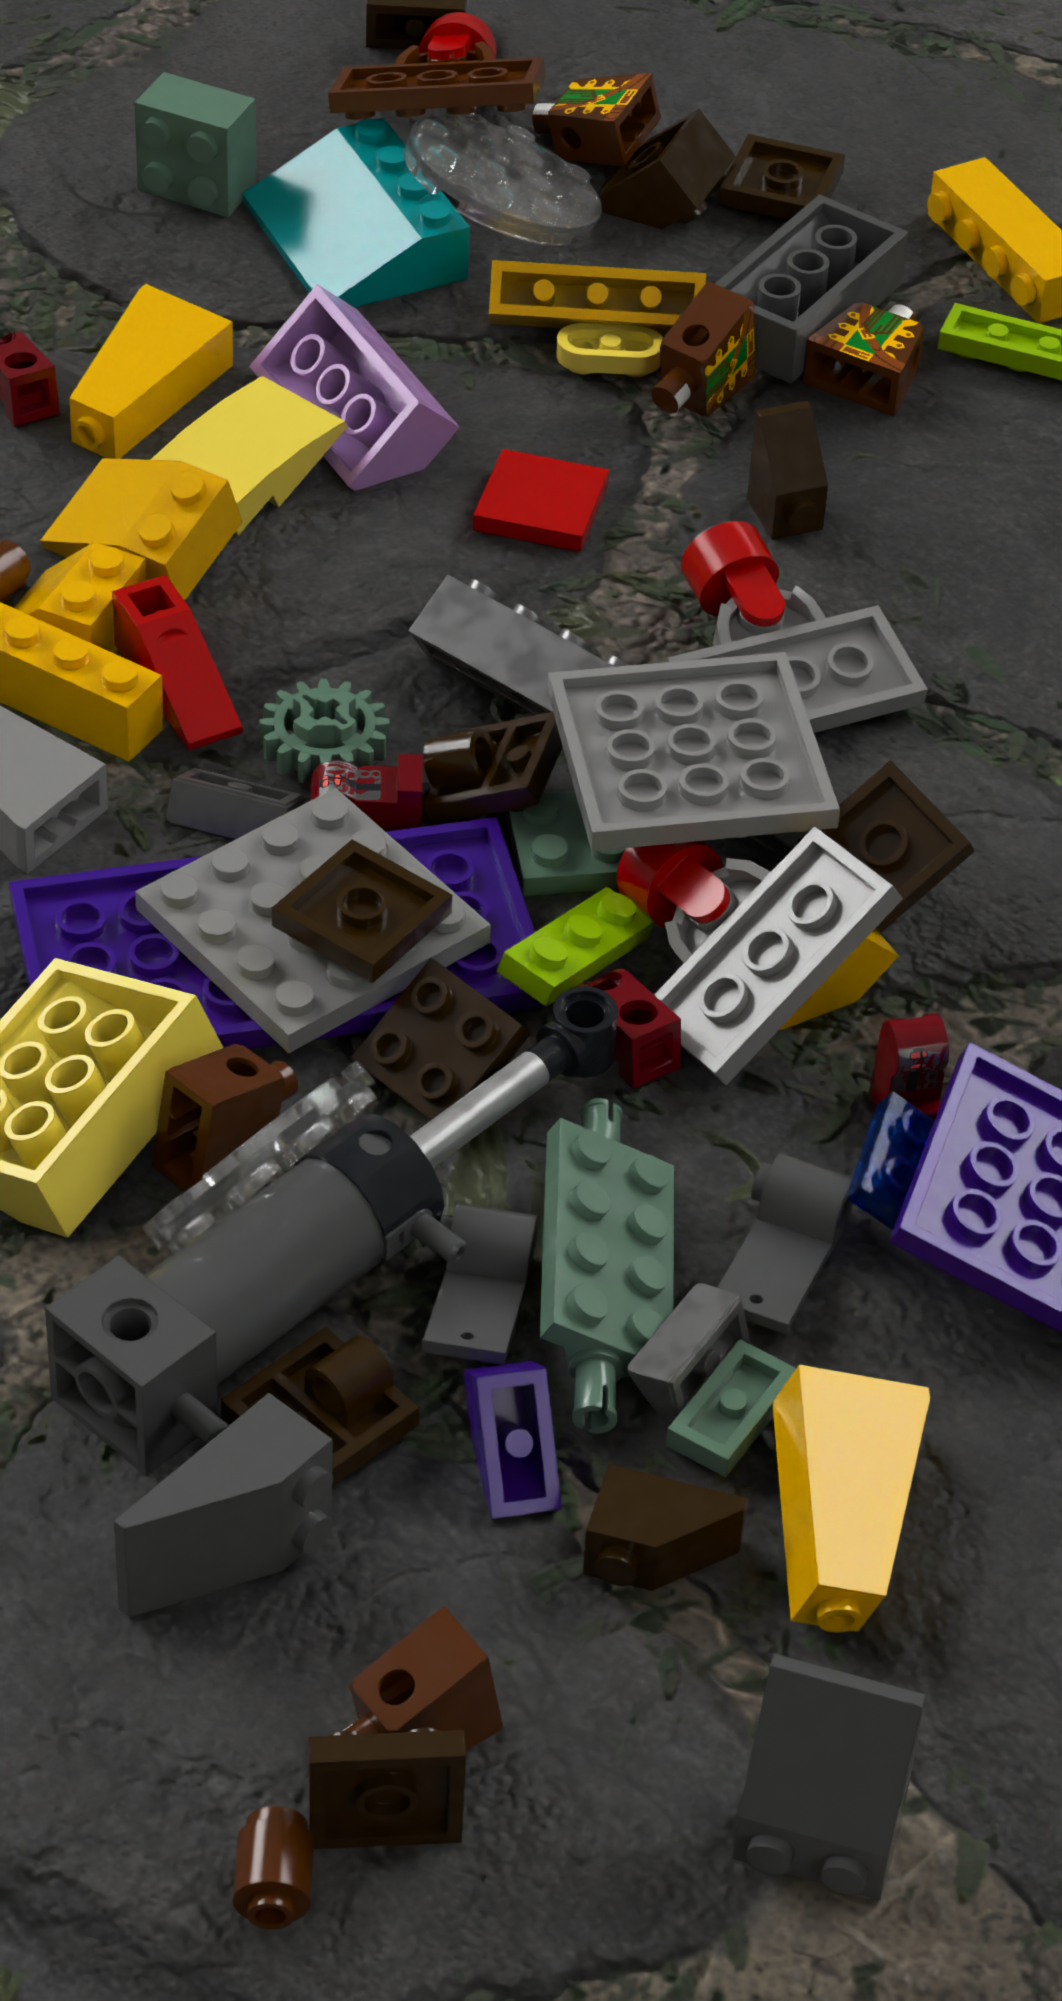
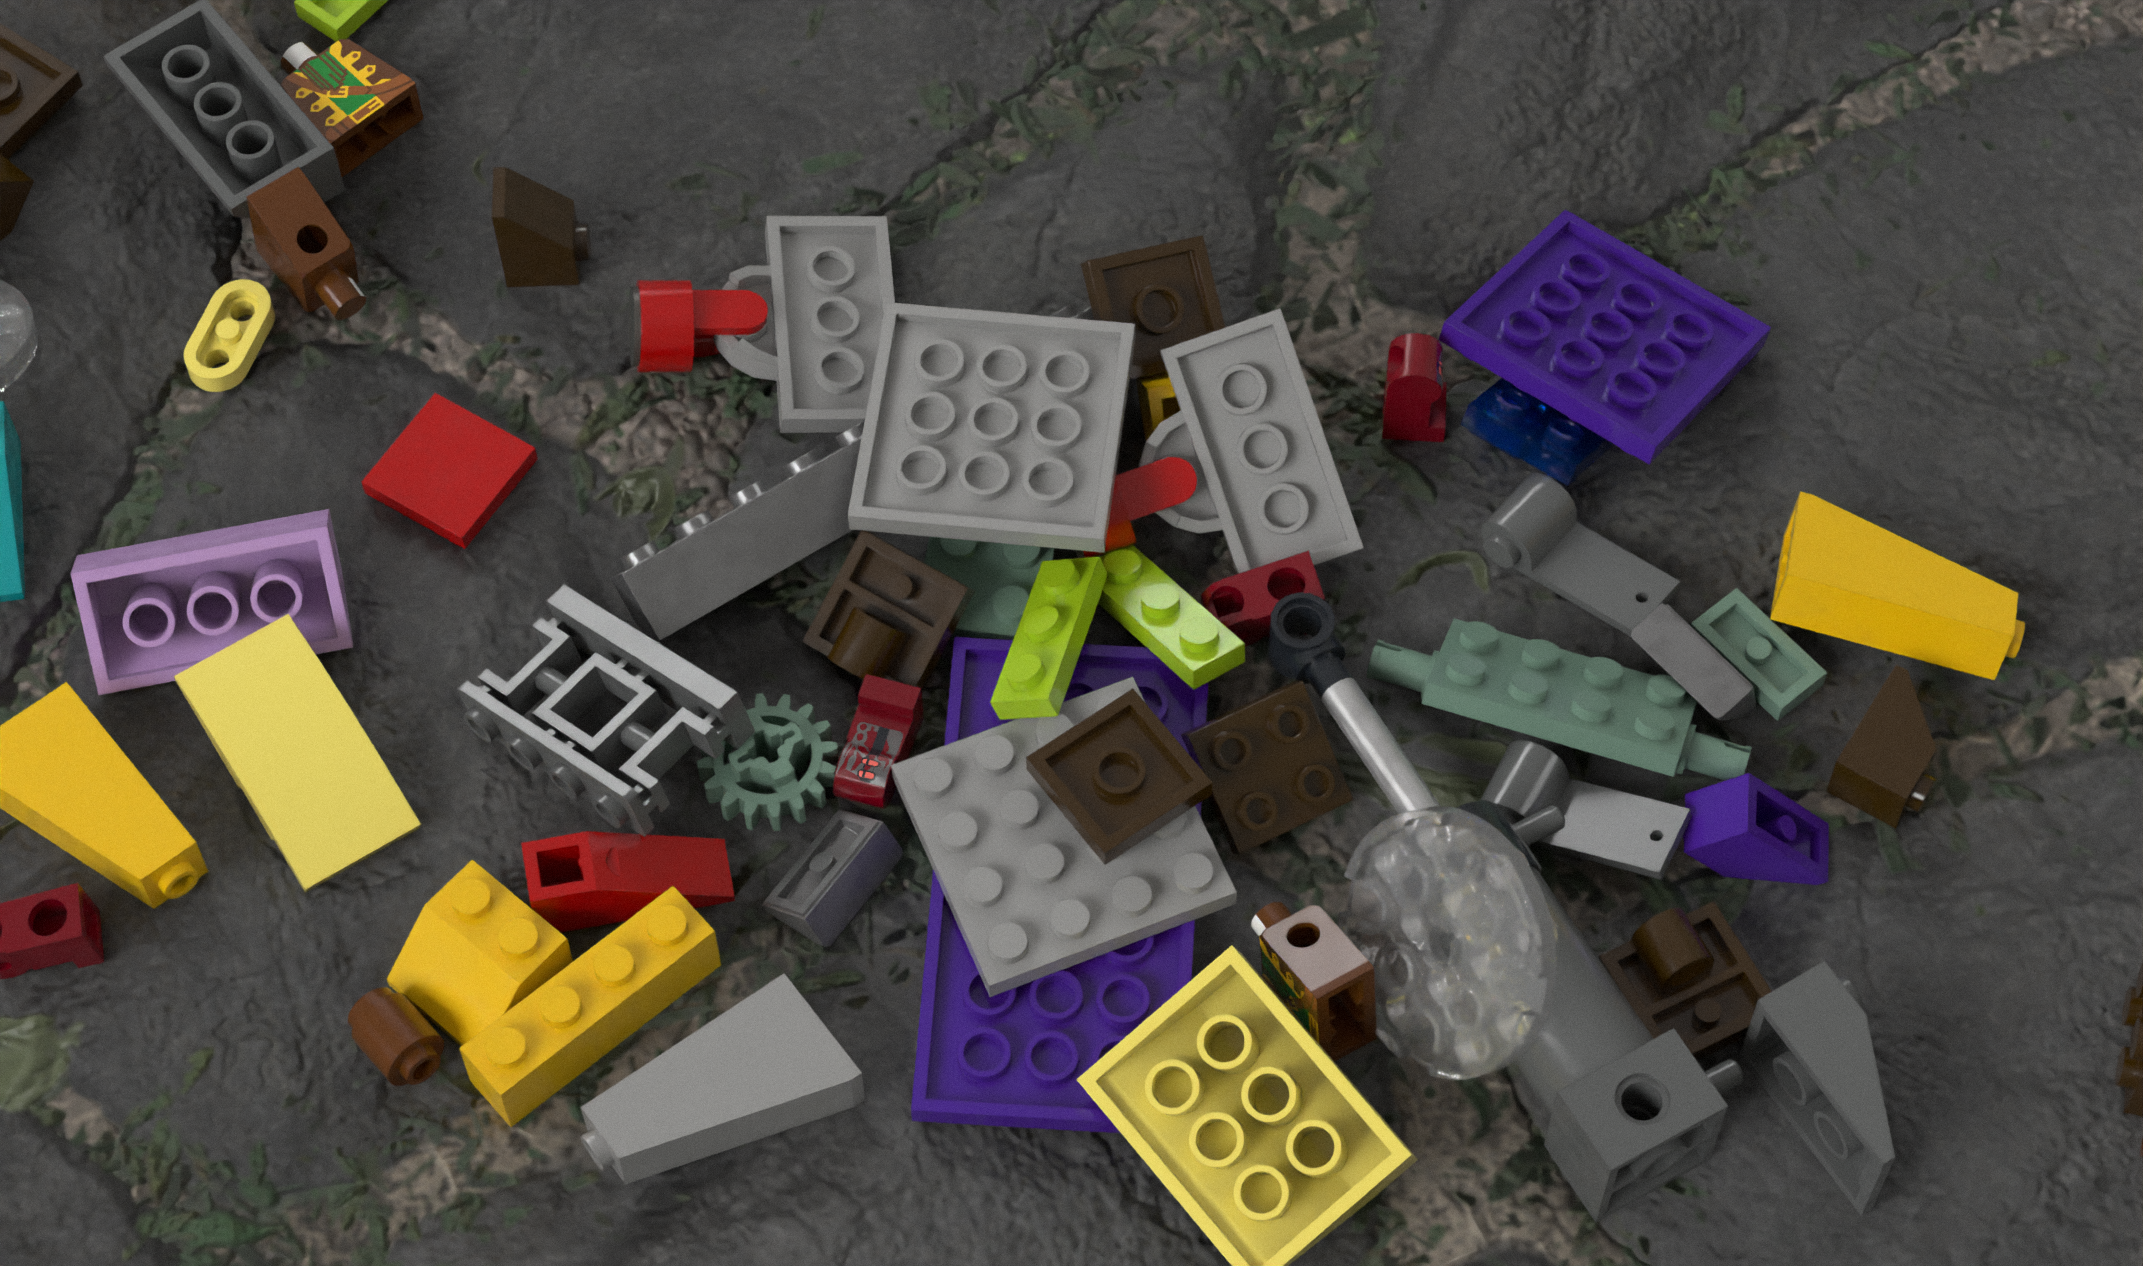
camera: 70 degrees left, 15 degrees up
yellow slope [40,458,243,600] -> none
reddish brown torso [343,1606,504,1750] -> none
yellow brick [489,260,706,335] -> none
none -> dark grey fence [457,584,755,837]
none -> lime plate [990,557,1108,720]

